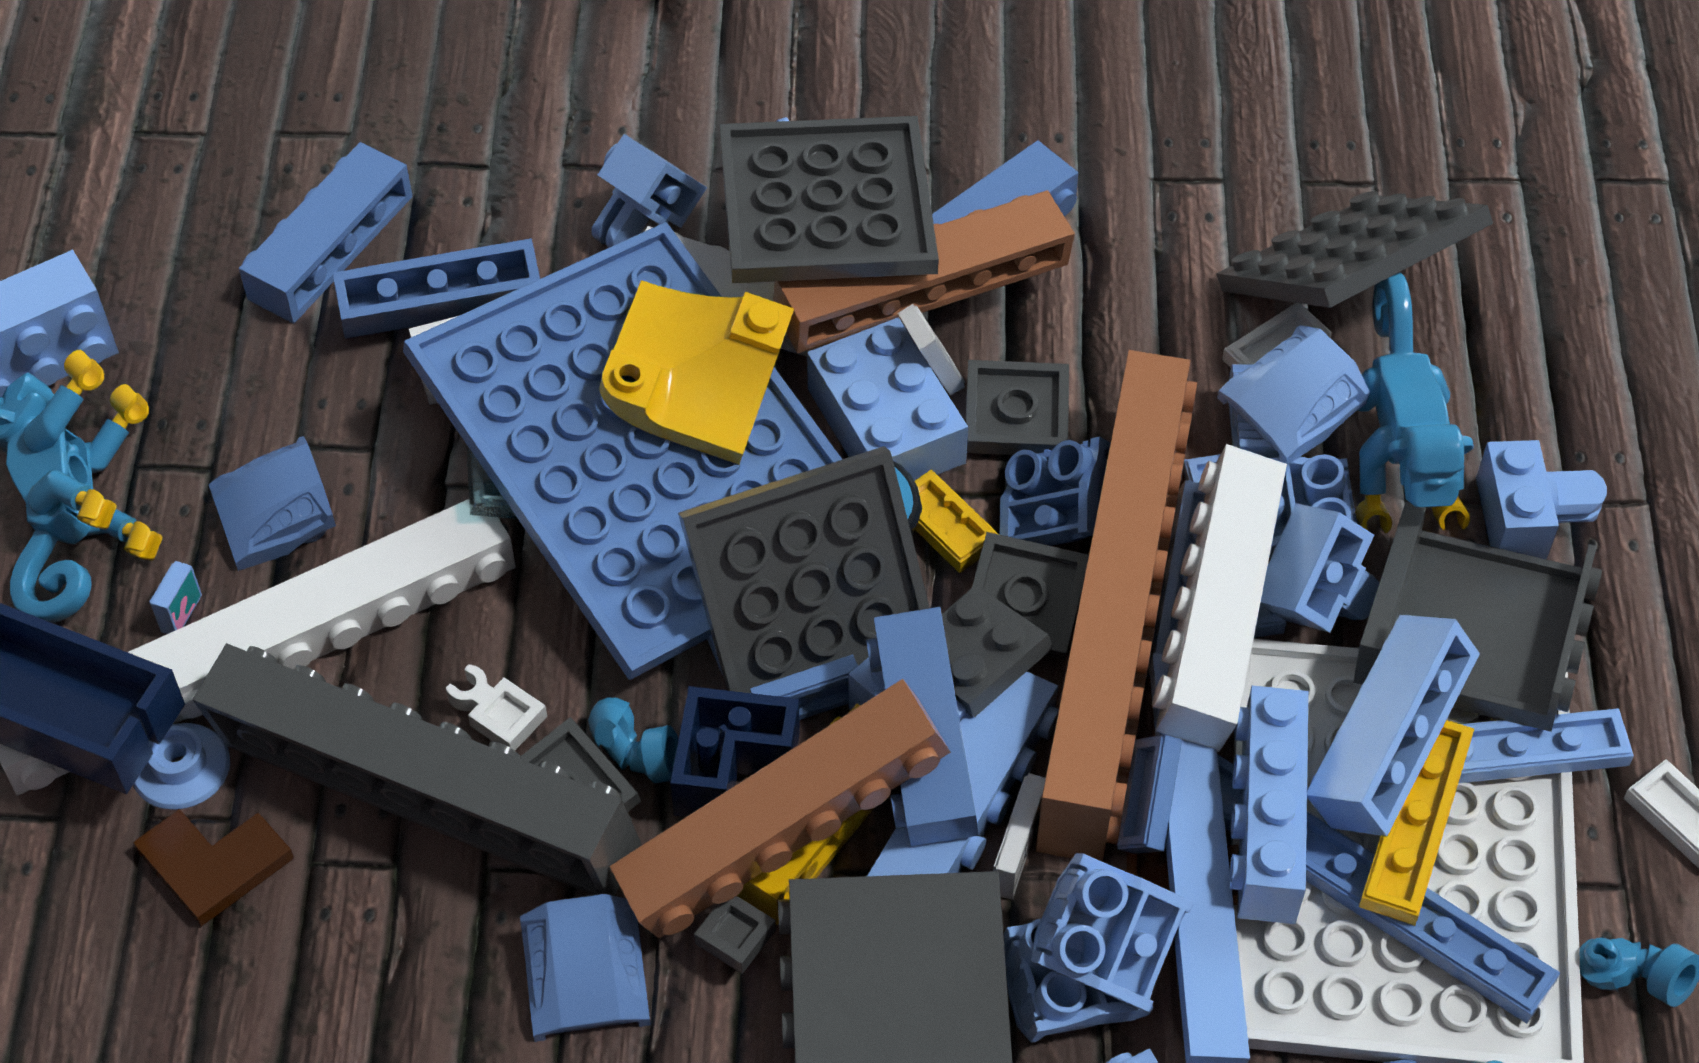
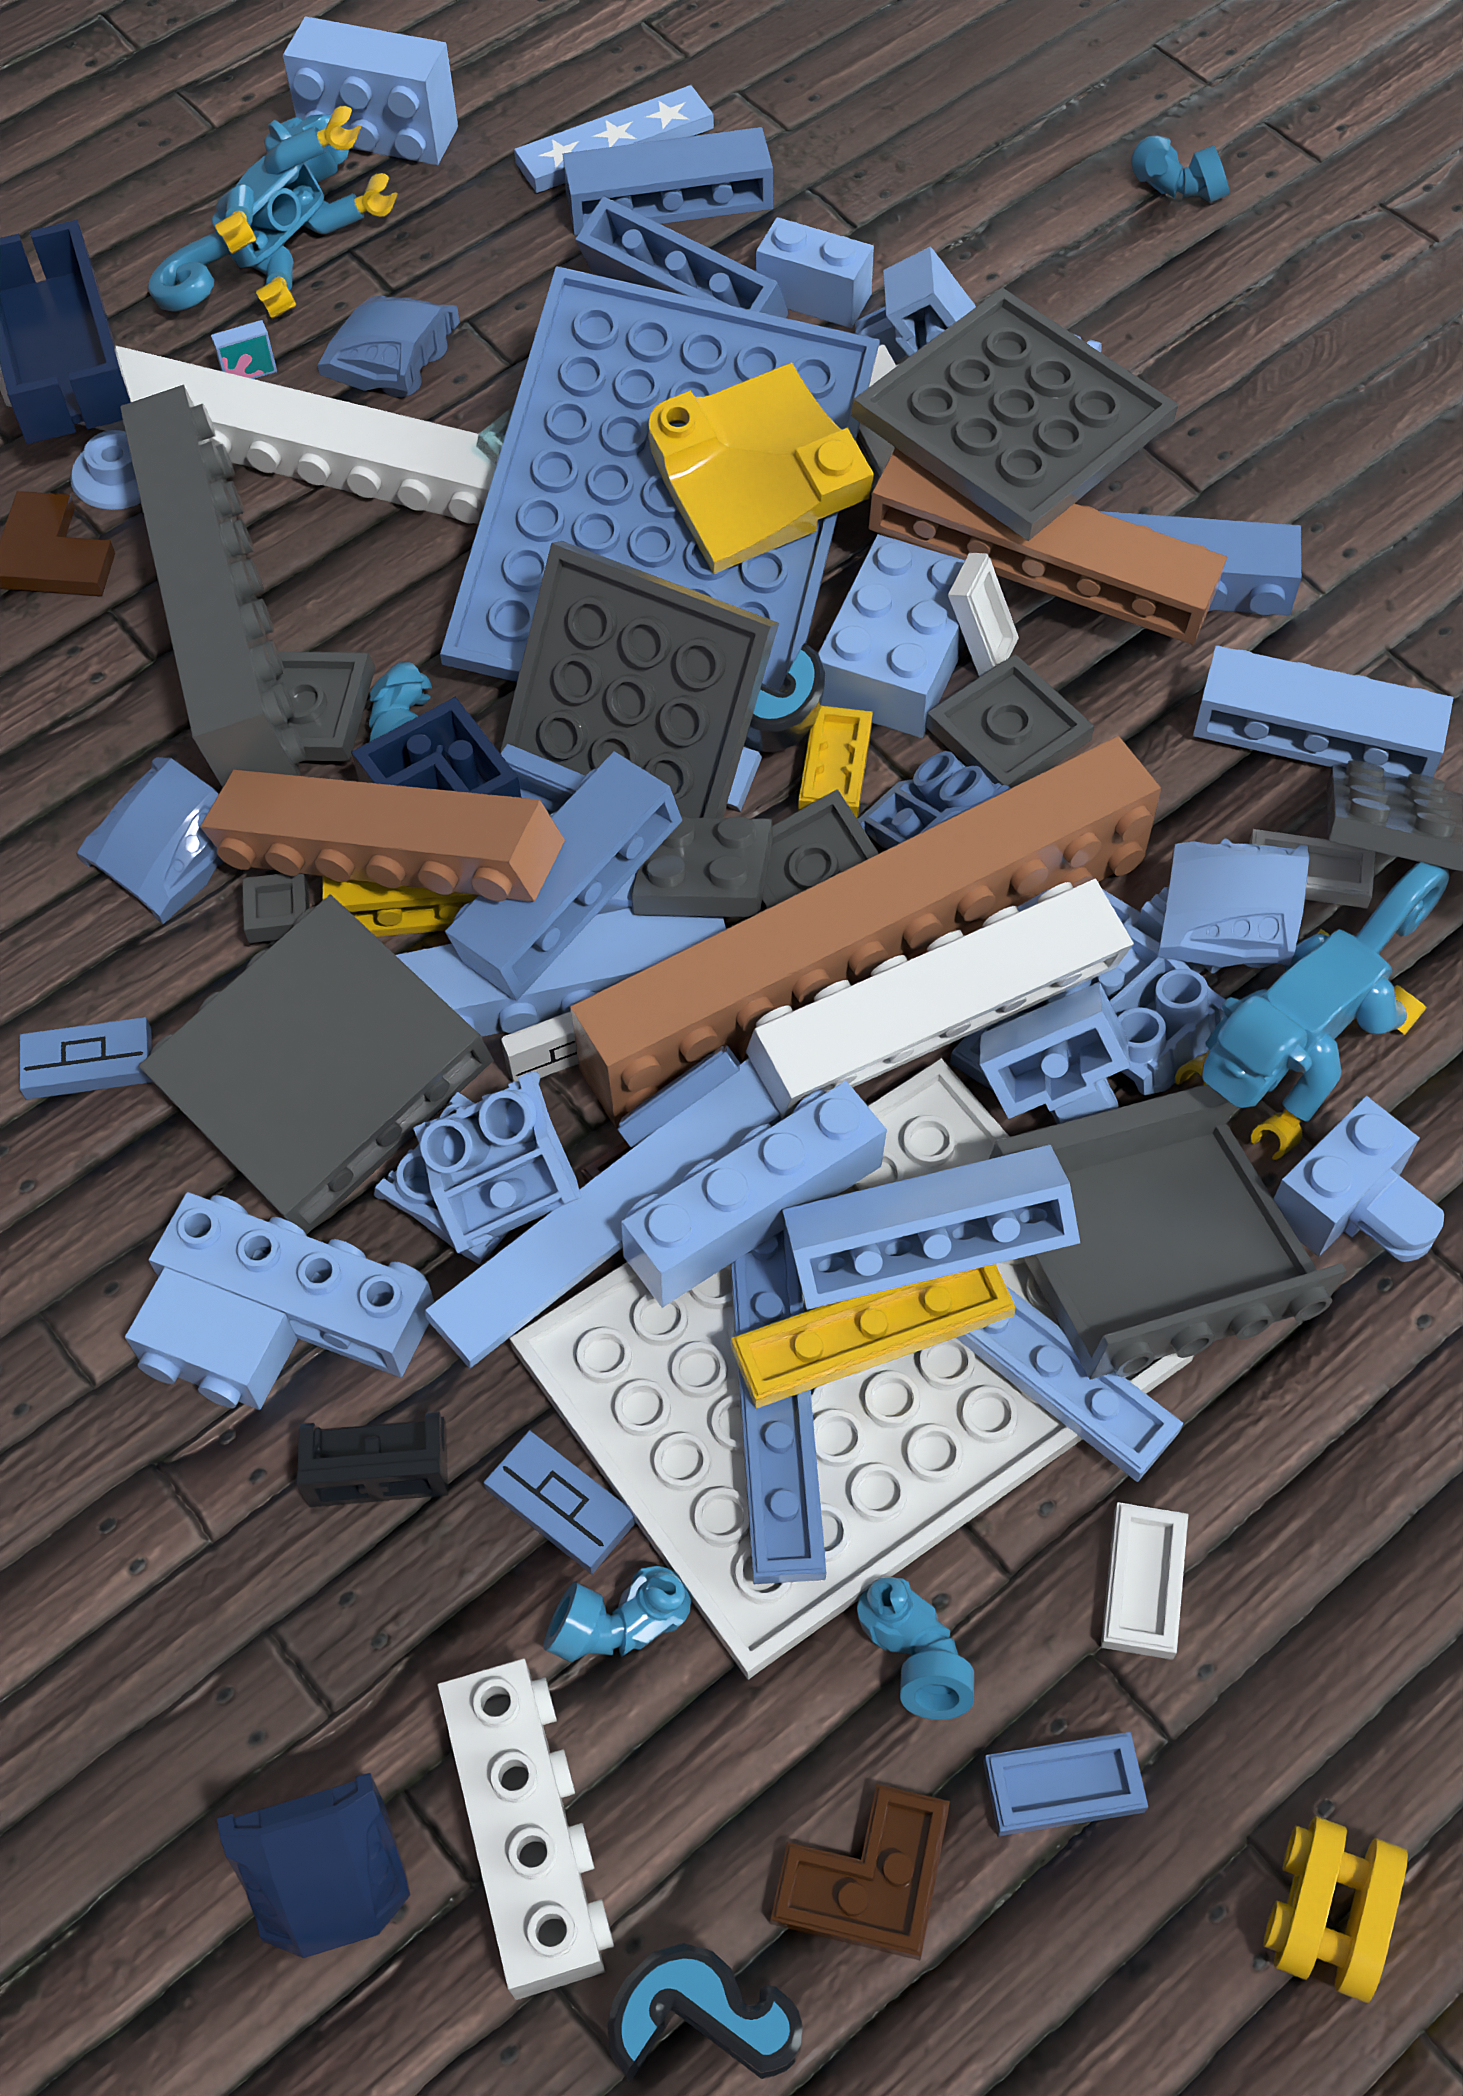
camera: 50 degrees right, 5 degrees up
white plate [446,664,547,750] -> none
none -> light blue tile [514,85,714,193]
none -> light blue brick [756,217,874,328]
none -> light blue brick [1193,645,1454,781]

